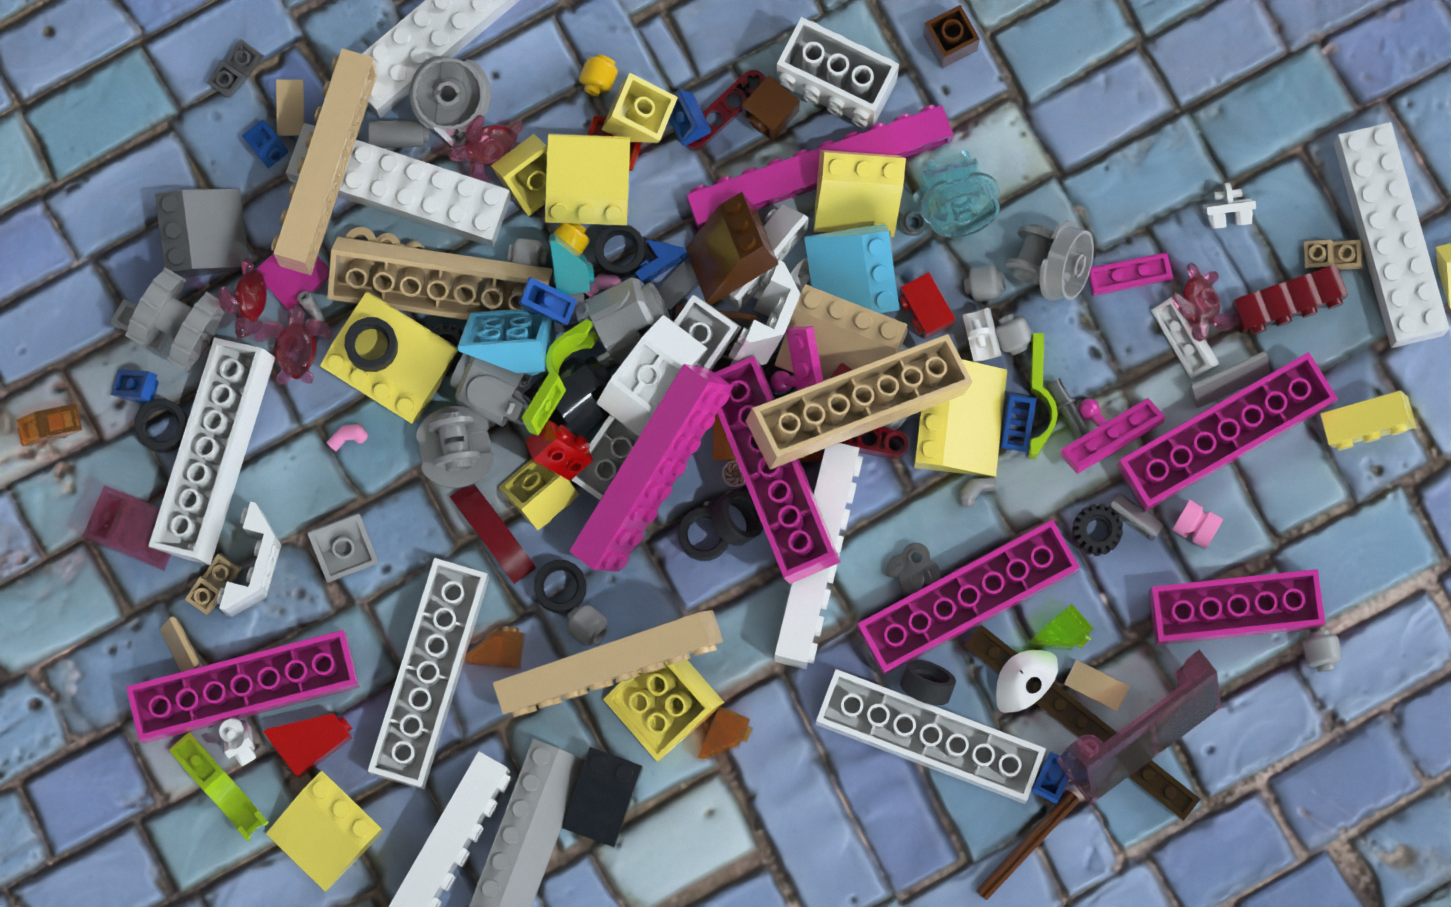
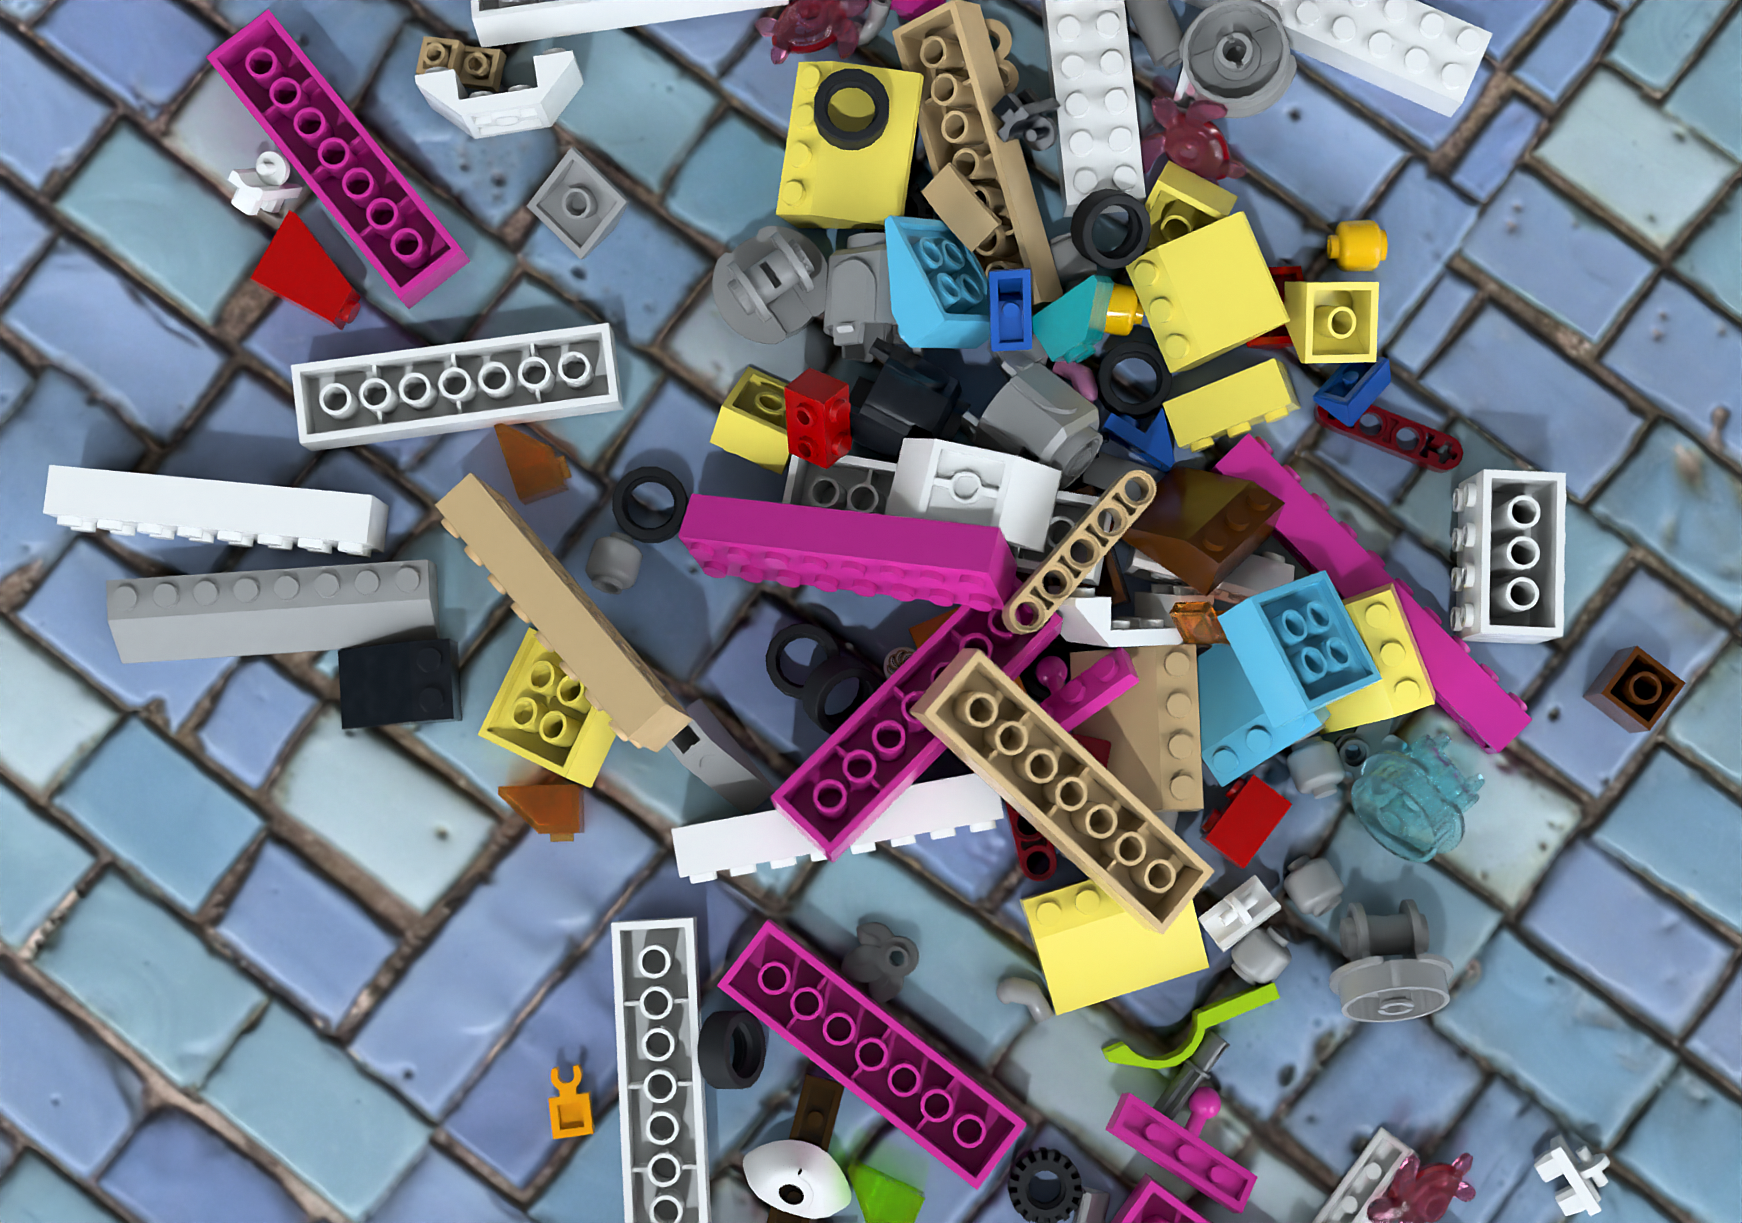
camera: 65 degrees right, 5 degrees up
tan slope [160,616,202,672] -> none
lime piece [169,731,269,841] -> none
light yellow slope [266,770,384,892] -> none
bright pink arm [326,424,368,452] -> none
dark red slope [449,484,536,584] -> none
lime piece [522,319,599,436] -> none
reddish brown head [742,75,800,141] -> none
blue slope [1001,393,1037,452] -> none
dark pink tile [1088,252,1173,296] -> none
none -> light orange plate [548,1064,595,1139]
none -> light grey slope [666,699,776,815]
none -> tan slope [921,162,1002,253]
none -> black hips [991,88,1060,151]
none -> tan beam [1002,470,1156,634]
none -> black tyre [1070,188,1151,269]
none -> light yellow wedge [1162,358,1301,453]
none -> clear orange slope [1169,602,1231,646]
none -> medium azure slope [1217,570,1382,729]
none -> light grey head [1286,736,1346,799]

